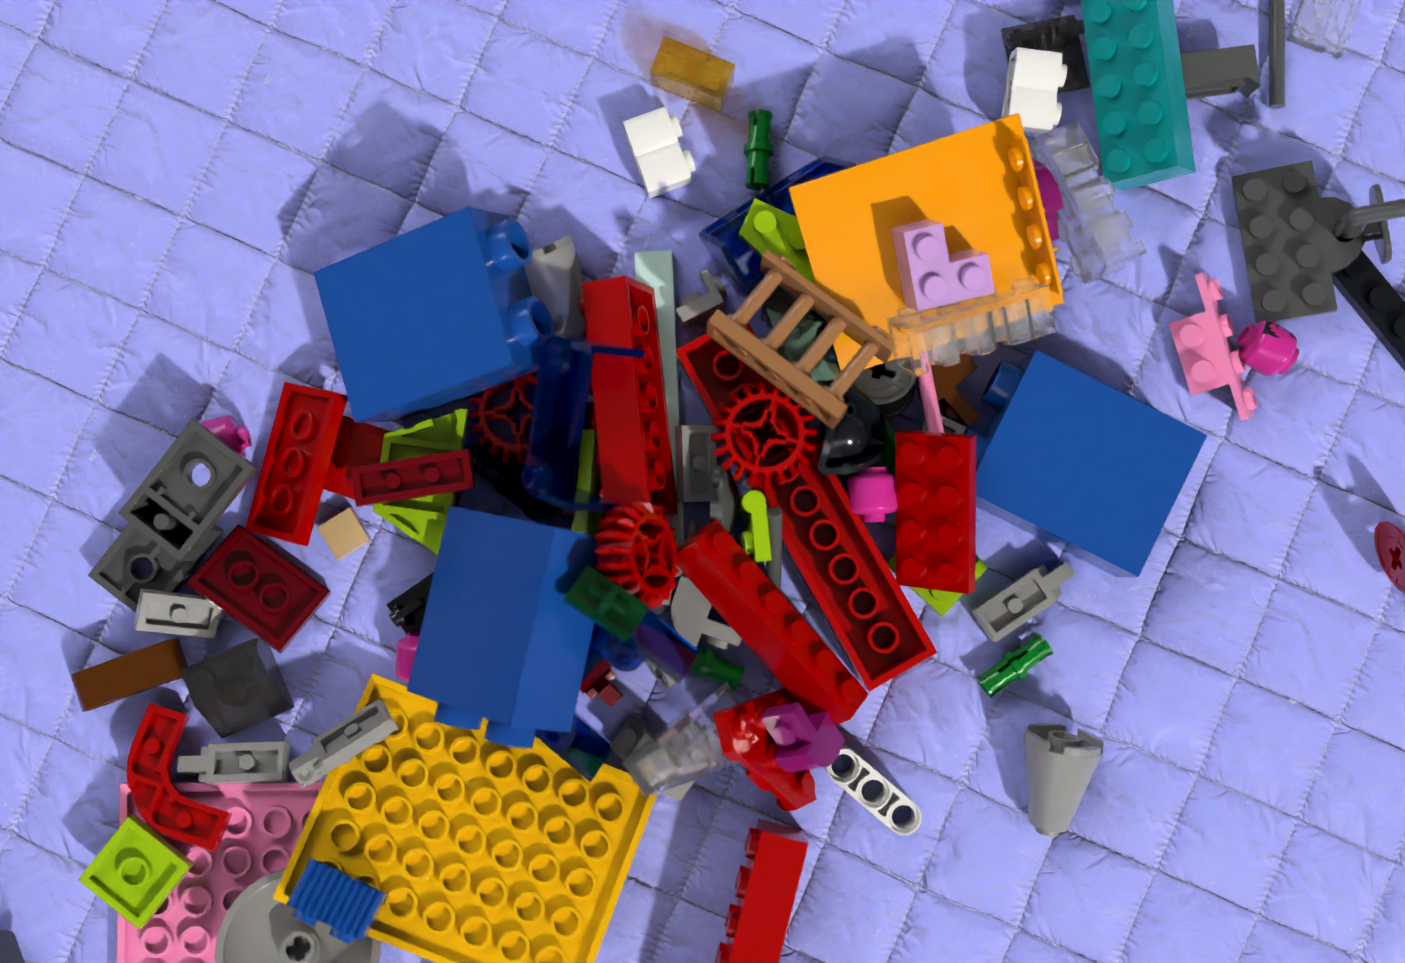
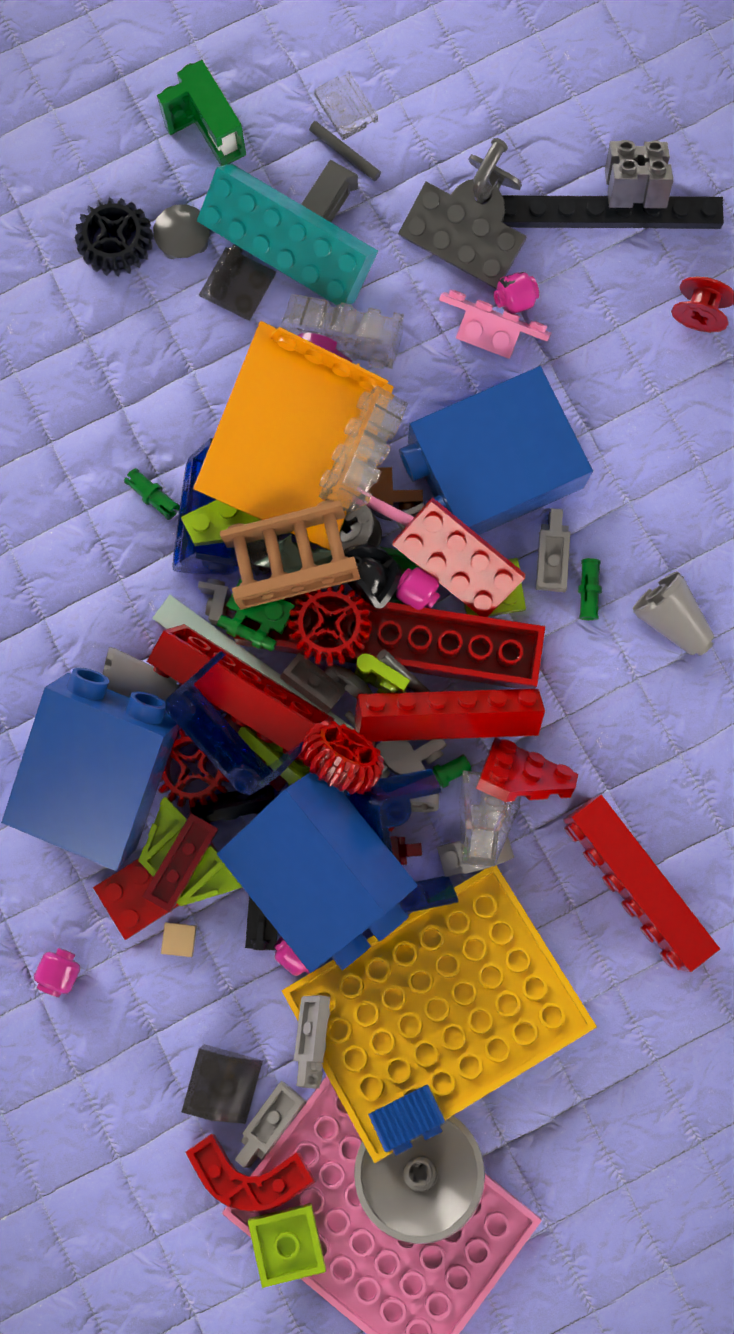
camera: 50 degrees left, 5 degrees down
reddish brown beam [70,637,191,712] -> none
dark grey bracket [88,419,259,613] -> none
light grey plate [133,588,221,639] -> none
dark red tile [186,524,331,654] -> none
red plate [245,382,348,546] -> none
dark green hips [563,565,650,643] -> none
white brick [622,106,696,198] -> none
clear yellow brick [650,36,735,113] -> none
magenta brick [760,702,845,772] -> none
white beam [824,745,922,835] -> none
lavender brick [891,219,995,312] -> none
white brick [1001,47,1067,134] -> none
none -> green plate [217,579,296,652]

